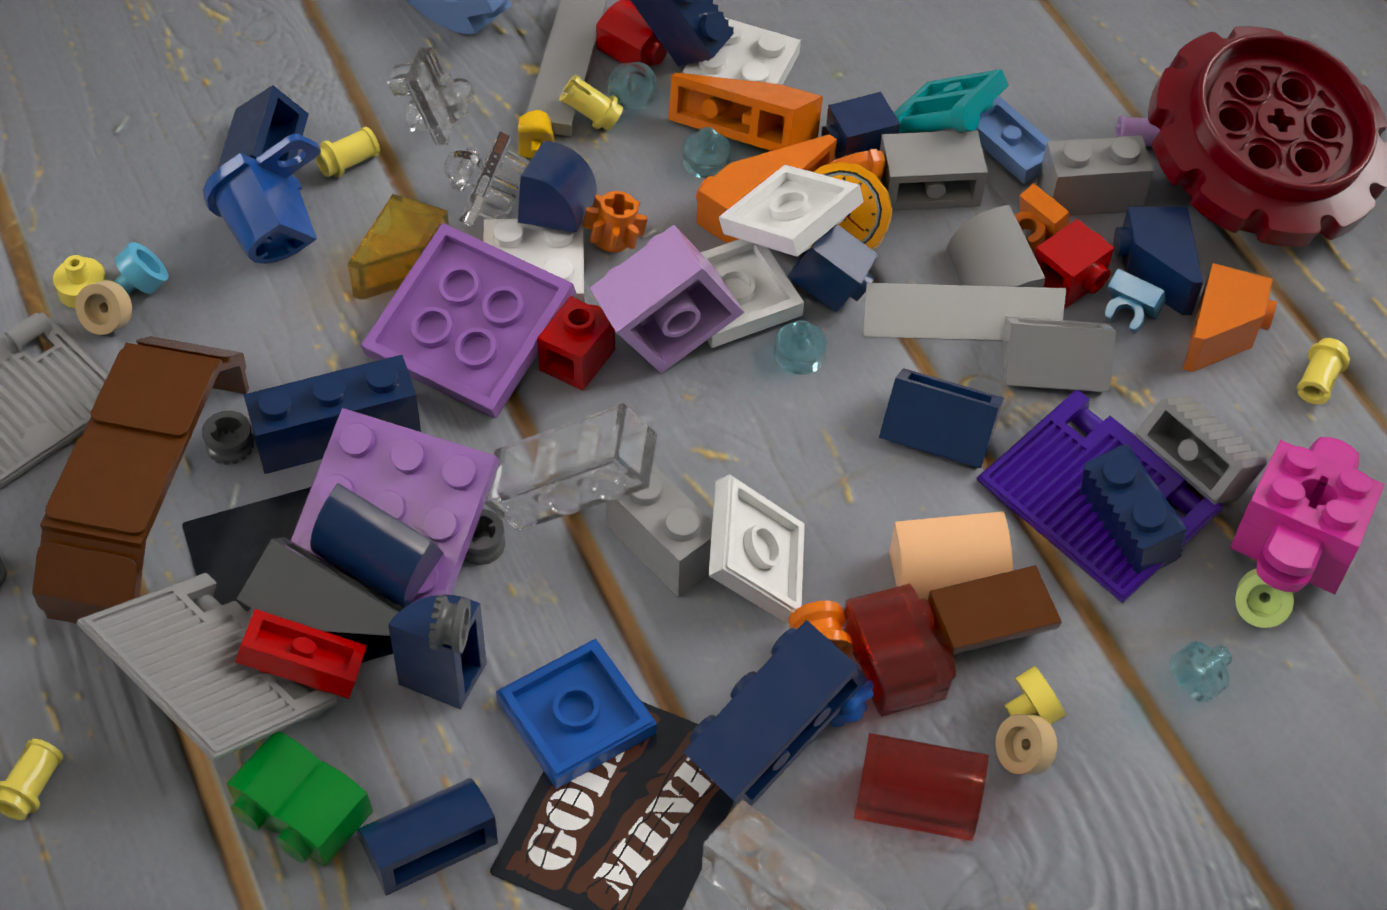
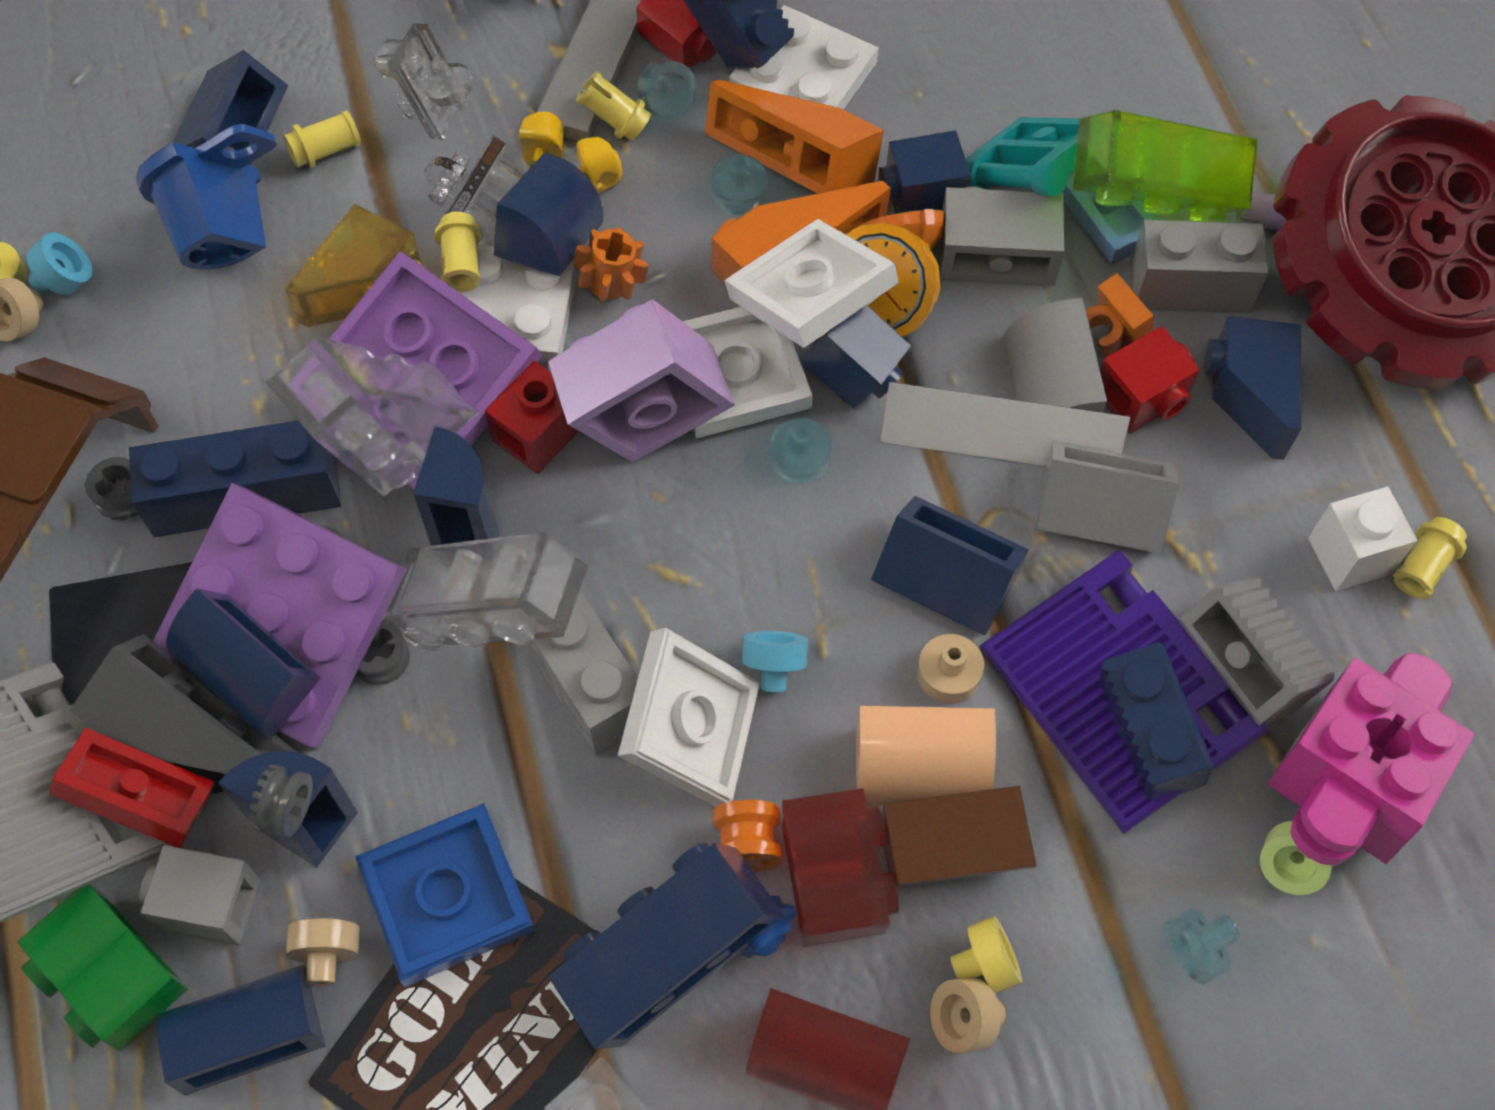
camera: 10 degrees right, 10 degrees up
dark azure tile [1105,268,1166,334] -> none
orange slope [1183,263,1277,372] -> none
none -> light grey brick [139,845,261,946]
none -> clear wedge [265,337,478,496]
none -> tan tile [286,918,360,987]
none -> dark blue brick [413,426,499,563]
none -> light yellow pin [434,212,482,292]
none -> yellow piece [576,137,623,194]
none -> medium azure tile [742,631,809,692]
none -> tan tile [917,634,984,704]
none -> clear neon green brick [1073,110,1258,222]
none -> white brick [1308,486,1418,591]

